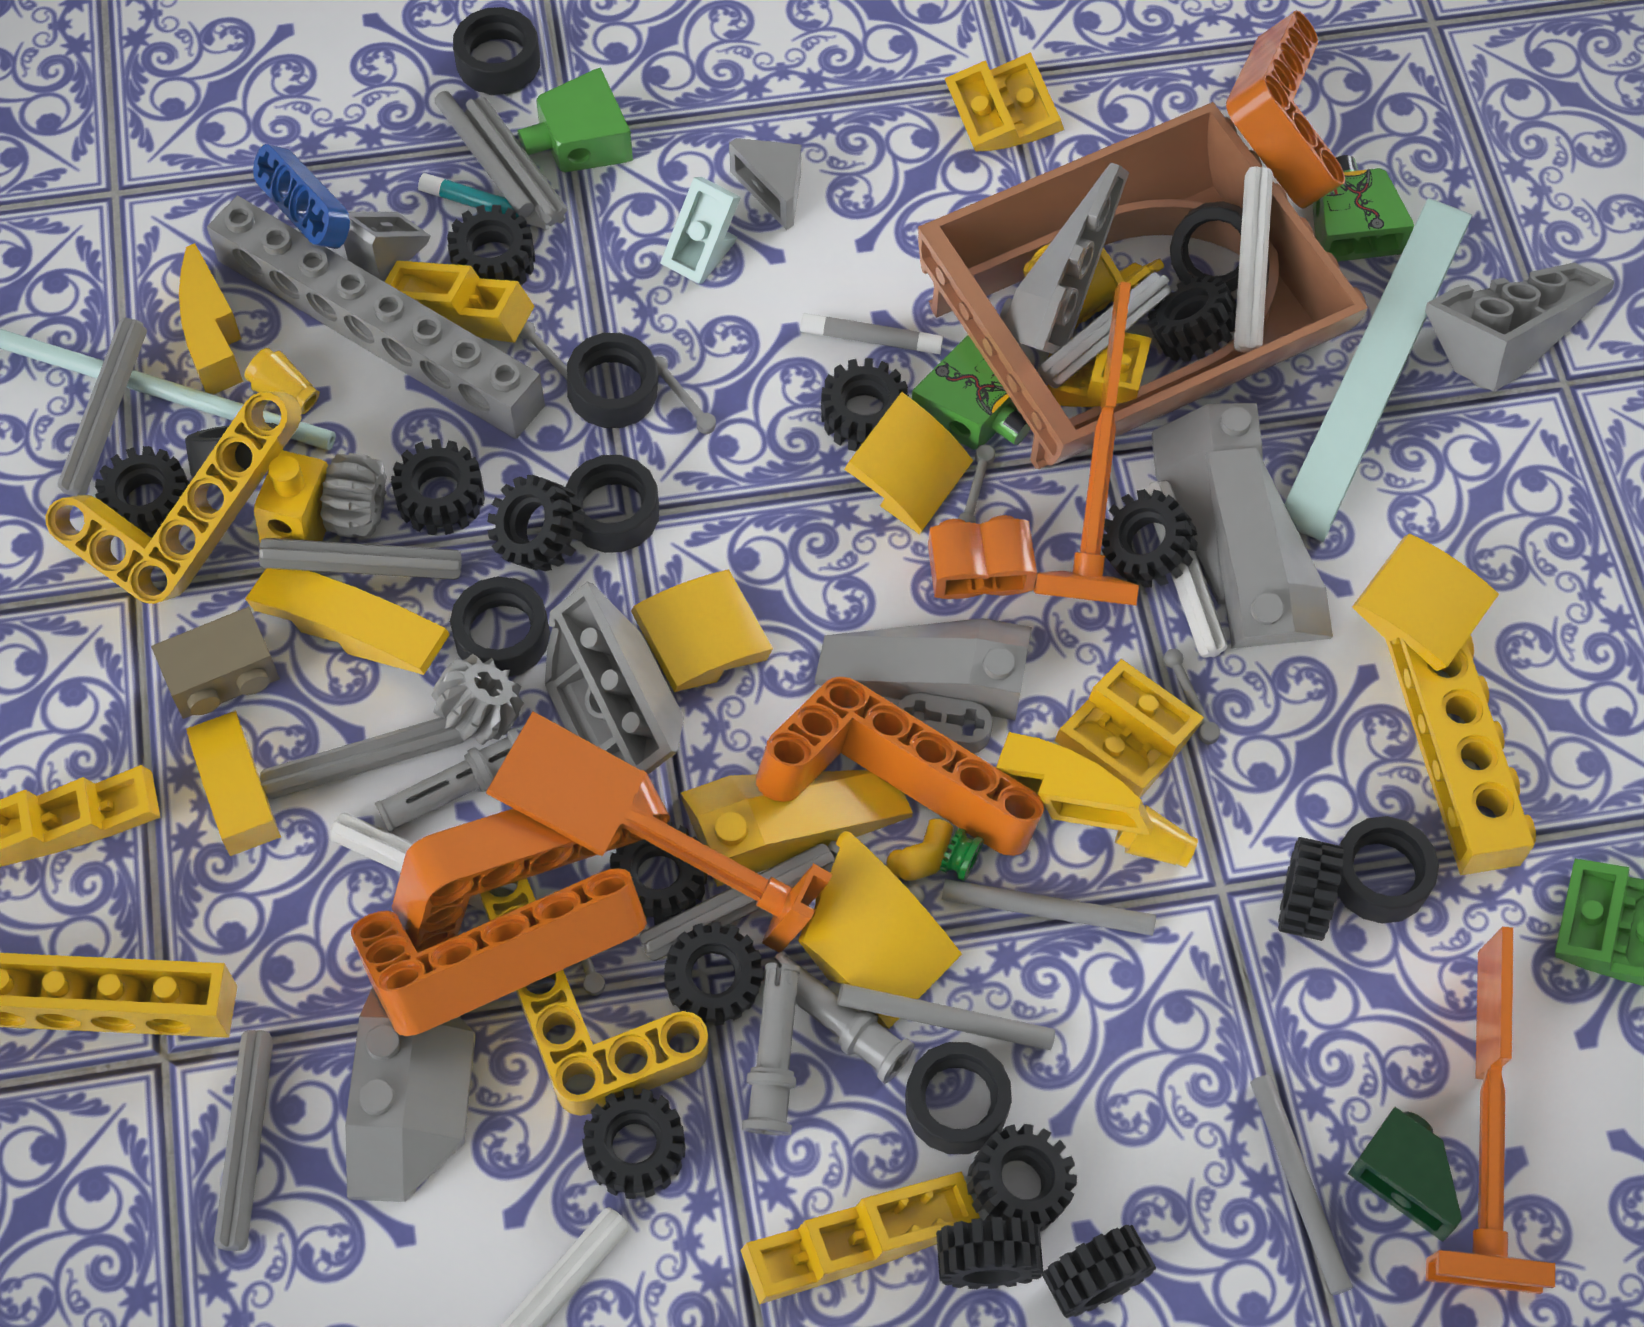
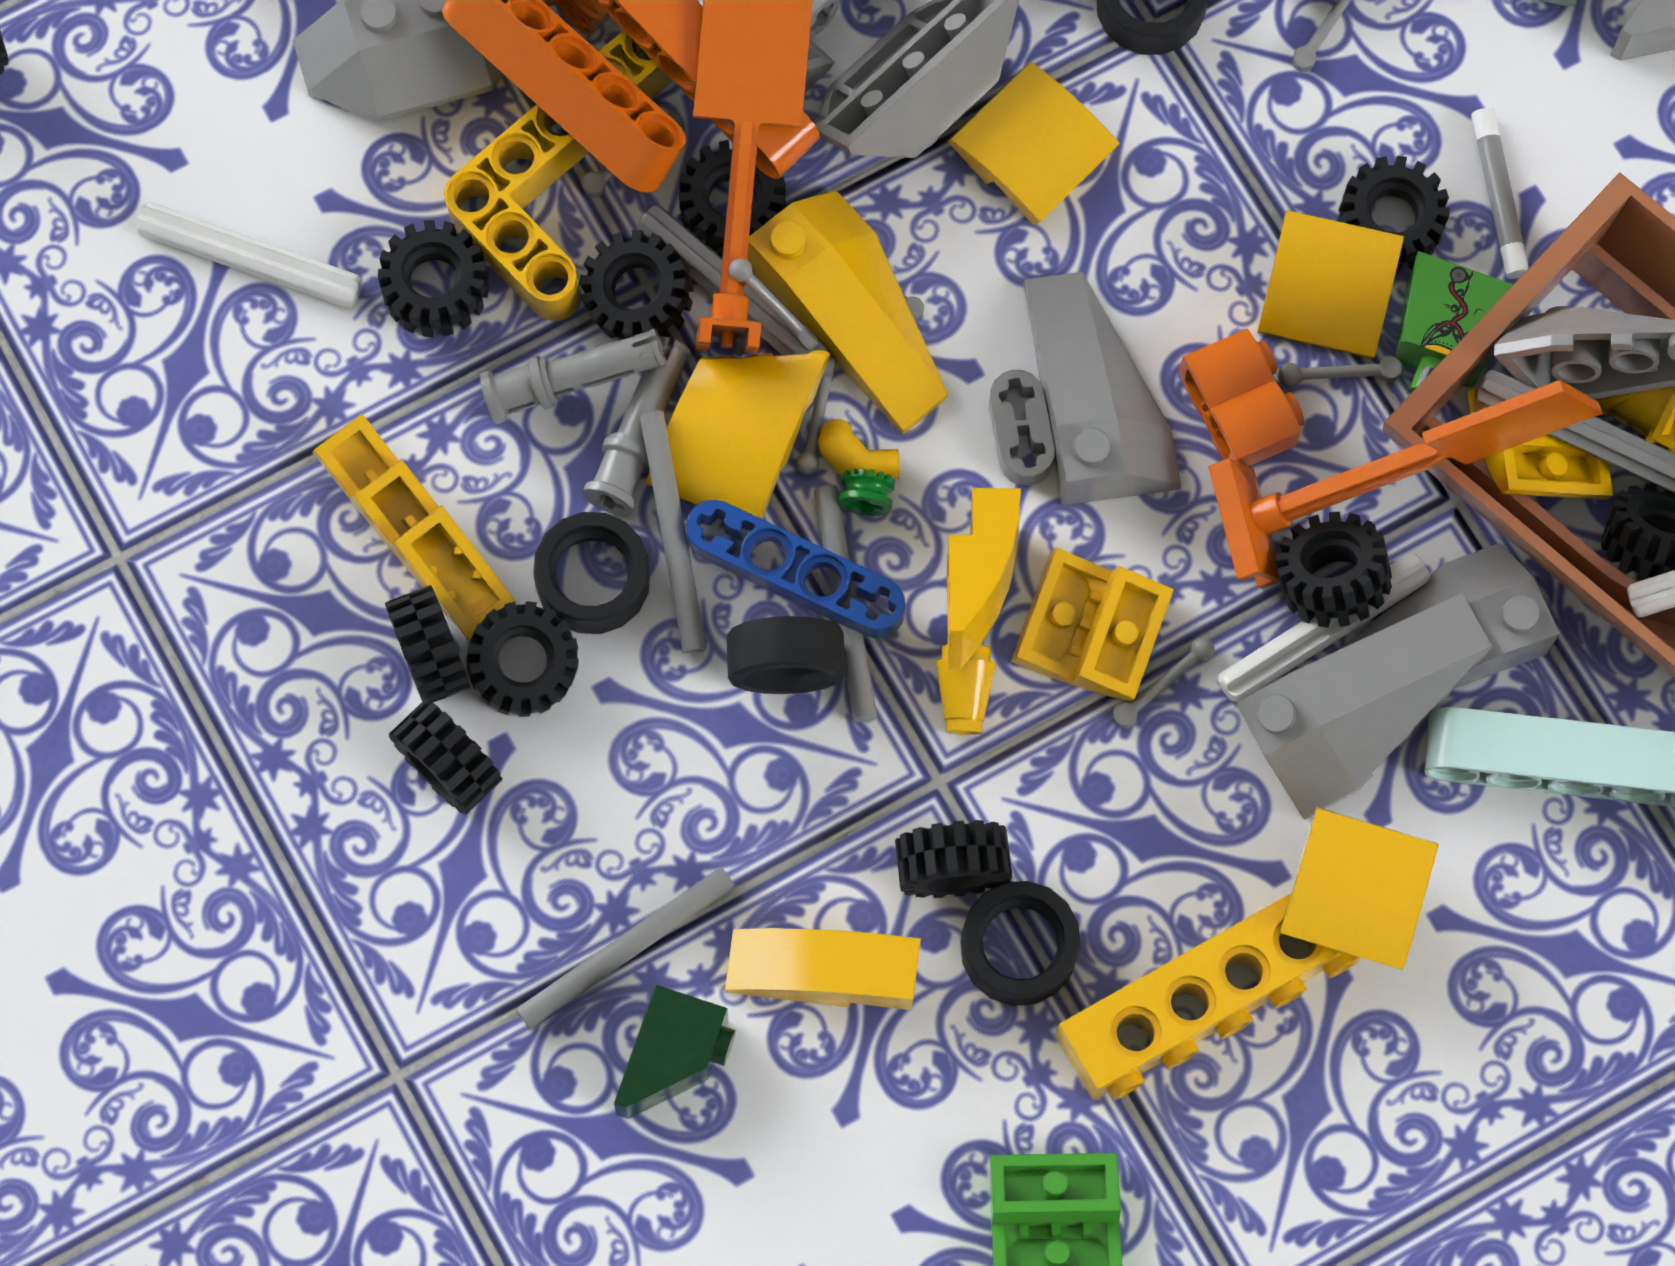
camera: 70 degrees right, 10 degrees up
orange beam [756,676,1044,856] -> none
orange piece [1426,926,1555,1294] -> none
none -> blue beam [686,500,906,639]
none -> yellow slope [725,928,921,1010]
none -> black tyre [727,616,845,694]
none -> light grey hinge [729,258,819,351]

